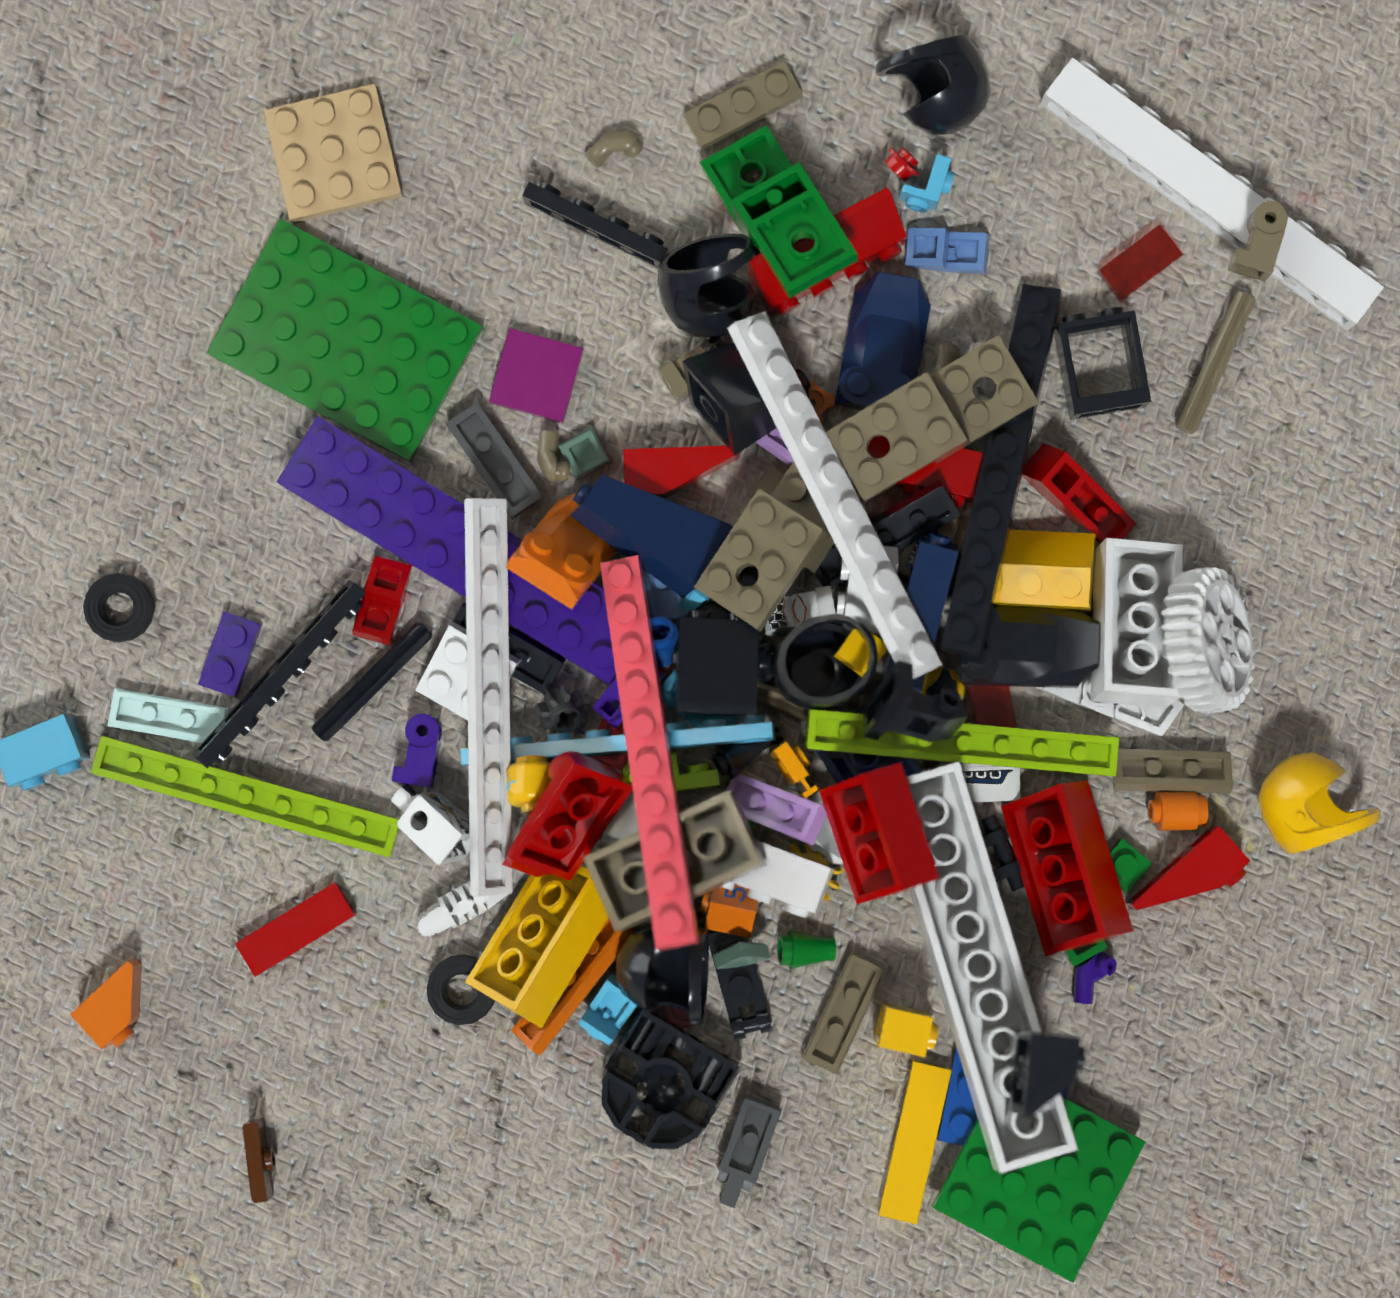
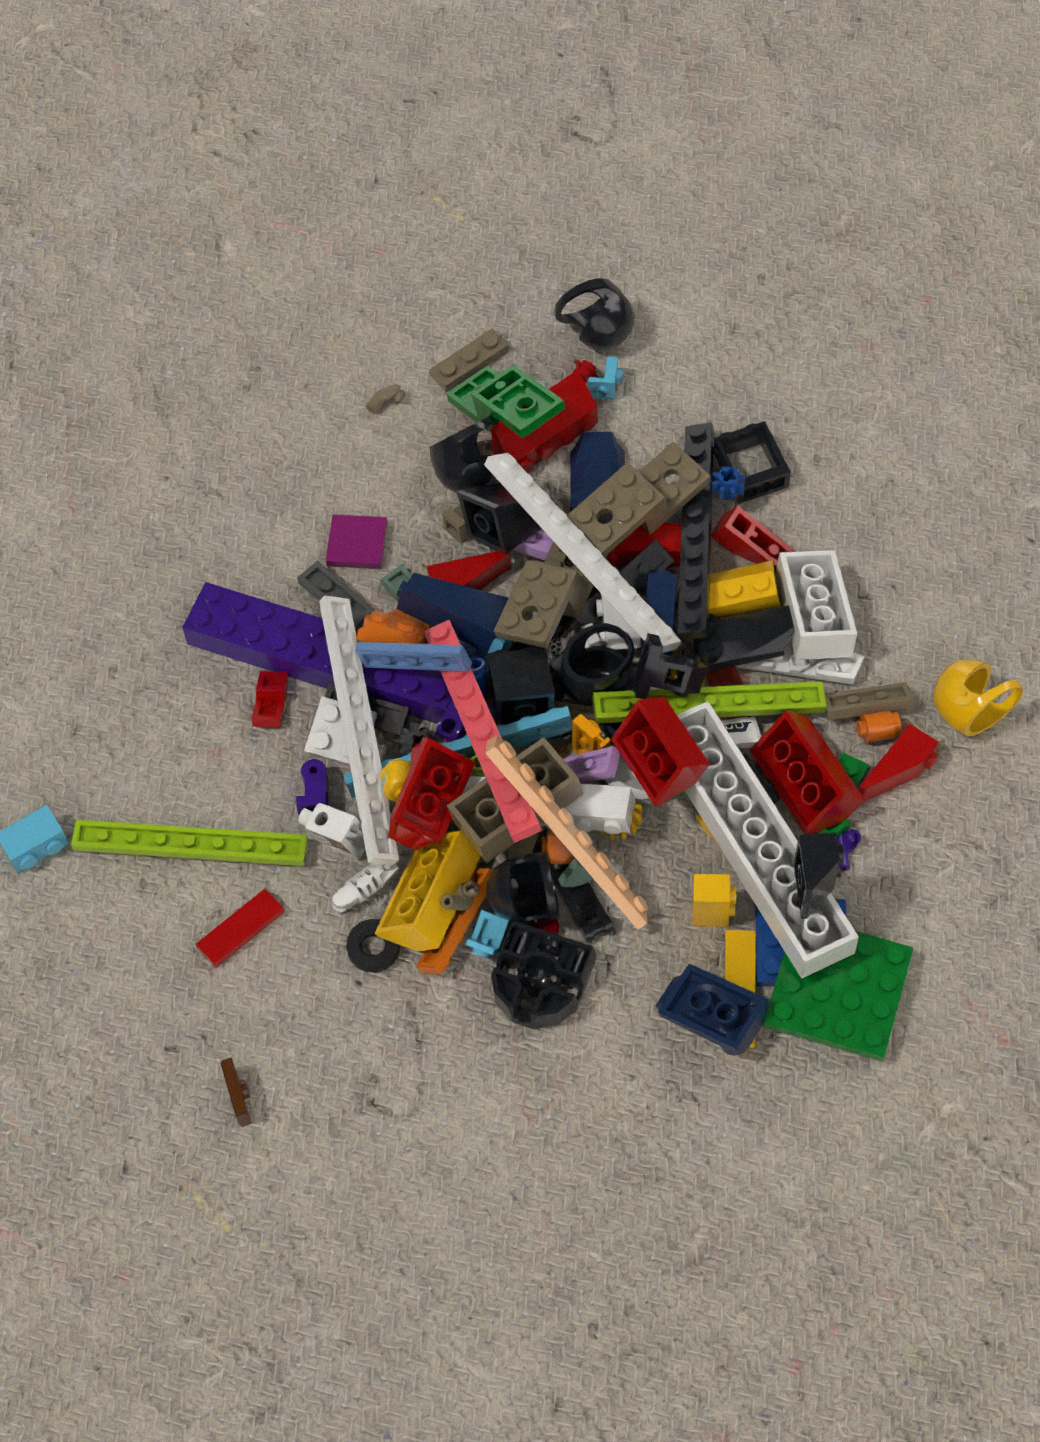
camera: 10 degrees left, 25 degrees down
orange slope [70,958,142,1049] -> none
black tyre [83,573,155,643] -> none
light aqua tile [107,688,231,743] -> none
black plate [192,580,366,769] -> none
dark purple plate [198,611,262,698] -> none
green plate [207,219,484,463] -> none
tan plate [264,83,403,223] -> none
black axle [312,622,432,742] -> none
black plate [522,182,668,268] -> none
dark tan arm [537,430,570,483] -> none
dark grey hinge [717,1095,782,1208] -> none
green cone [777,930,836,969] -> none
dark tan tile [801,951,886,1074] -> none
yellow tile [834,629,888,677] -> none
medium blue slope [905,227,990,274] -> none
white brick [1040,57,1384,331] -> none
clear red tile [1097,224,1183,303] -> none
white gear [1161,567,1256,713] -> none
dark tan axle [1176,291,1256,434] -> none
dark tan leg [1227,201,1288,282] -> none
none -> medium blue tile [355,642,472,671]
none -> dark tan arm [441,881,479,911]
none -> light nougat plate [485,735,648,930]
none -> dark blue slope [656,964,770,1056]
none -> blue gear [711,466,745,501]

